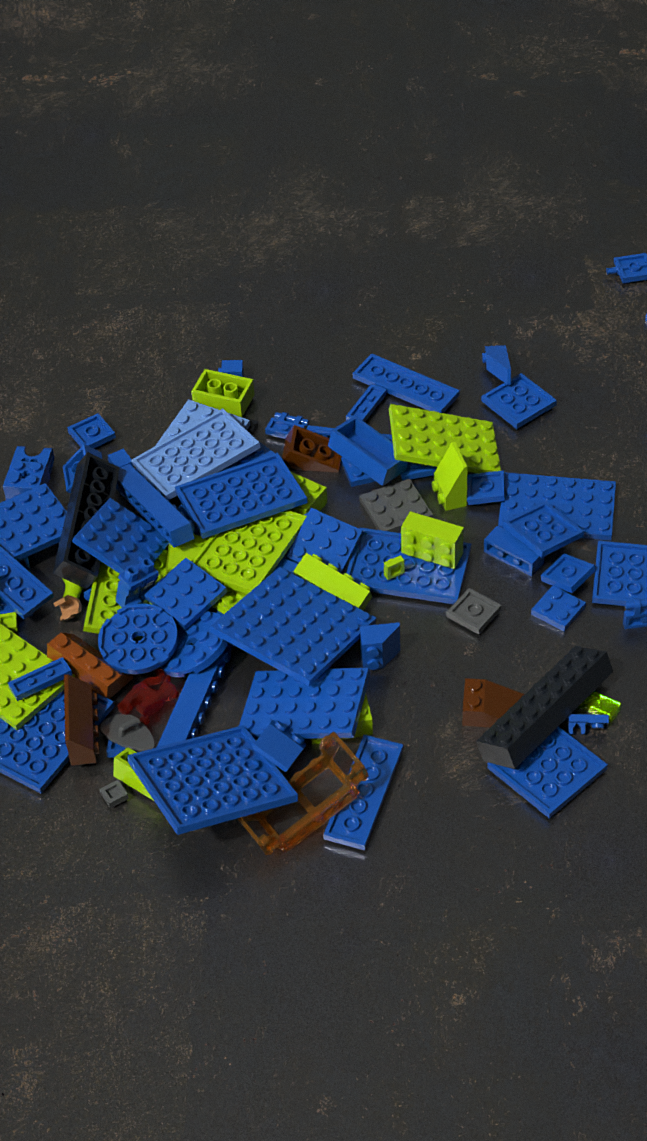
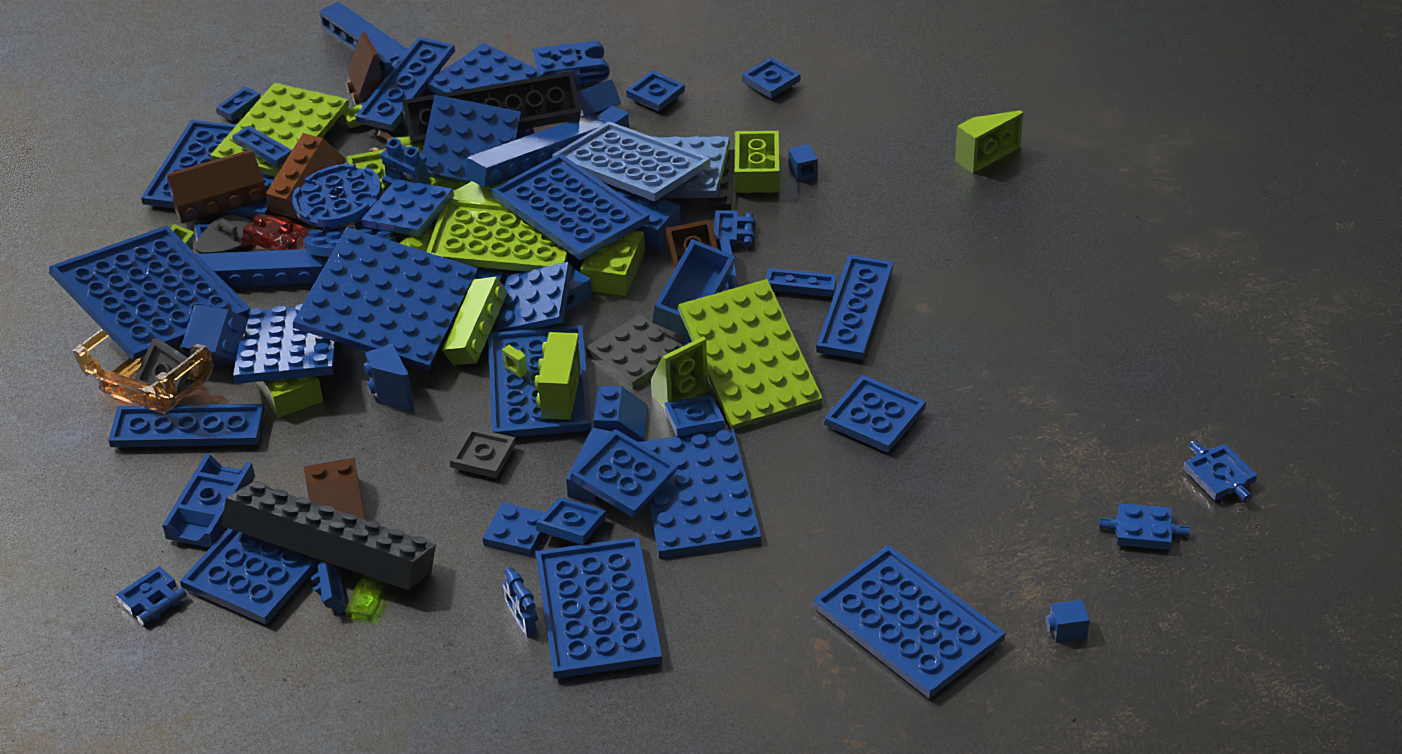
camera: 70 degrees right, 5 degrees down
blue slope [482,345,511,385] -> none
none -> blue plate [116,566,187,625]
none -> dark grey plate [134,339,194,405]
none -> blue piece [162,454,255,548]
none -> blue slope [593,386,648,442]
none -> blue plate [742,57,801,98]
none -> lime slope [955,110,1023,173]

